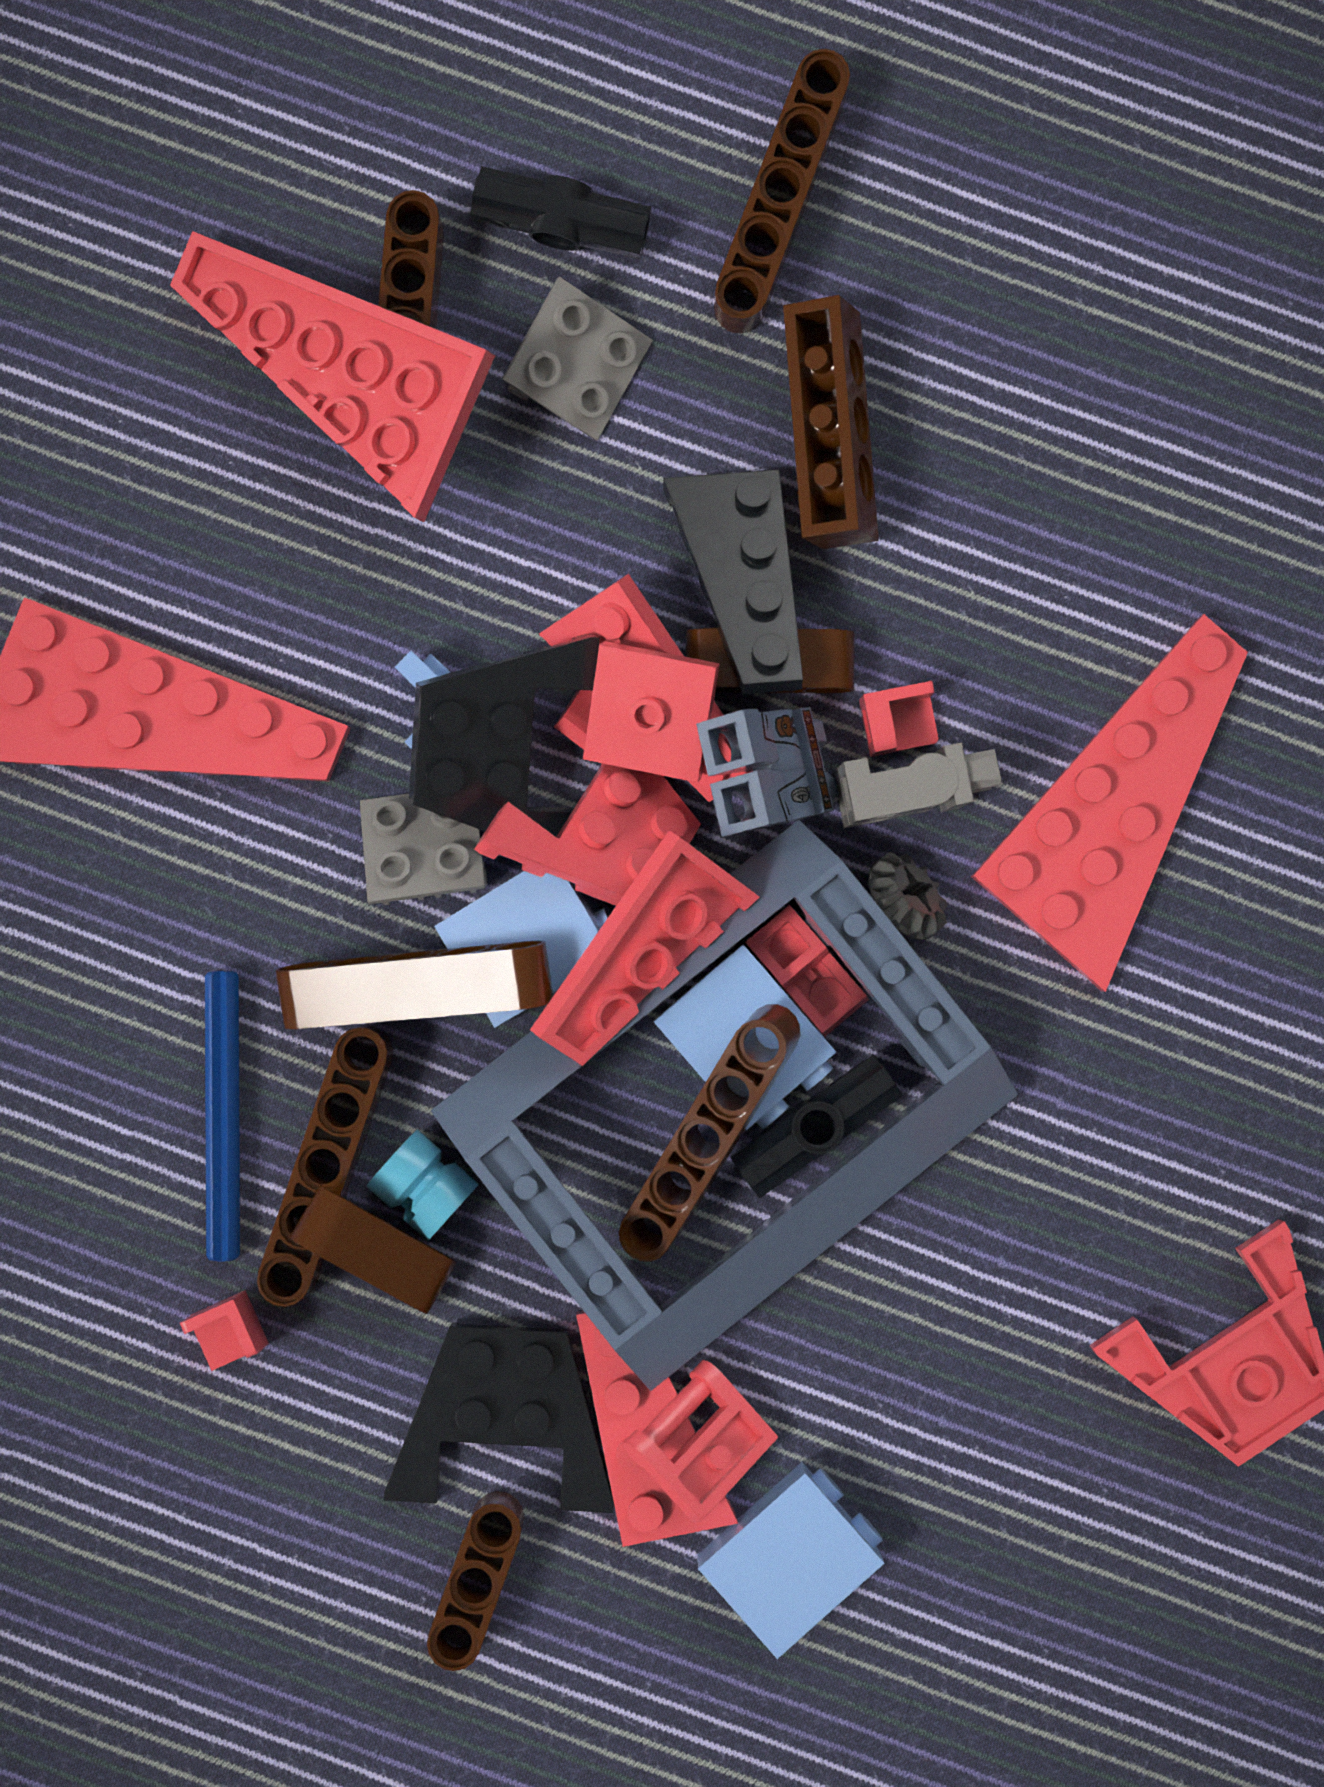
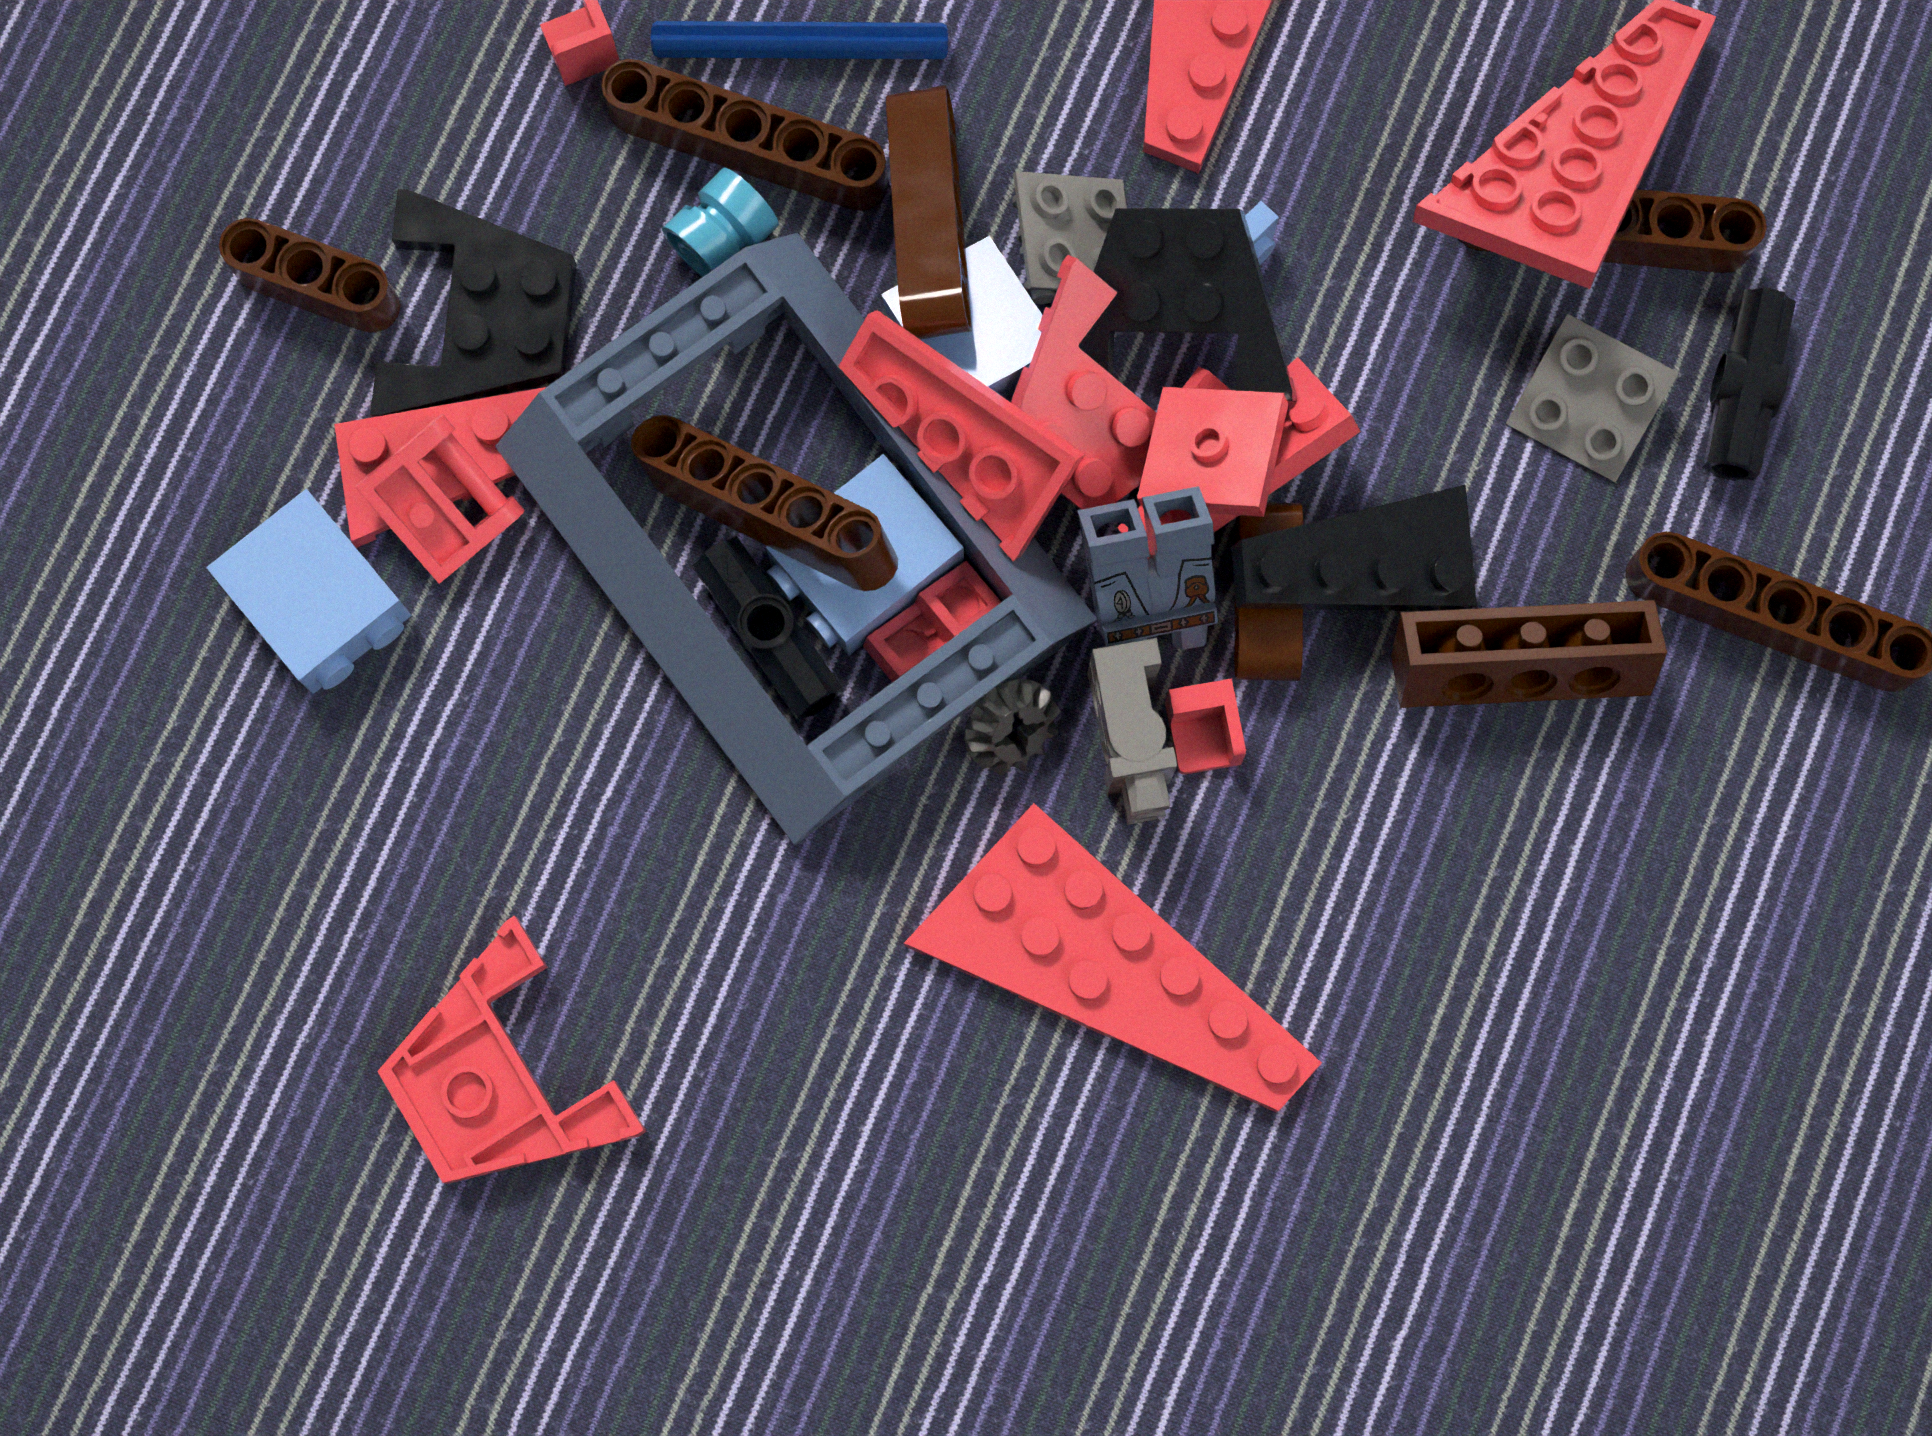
camera: 90 degrees right, 10 degrees down
reddish brown beam [289,1185,457,1314] -> none

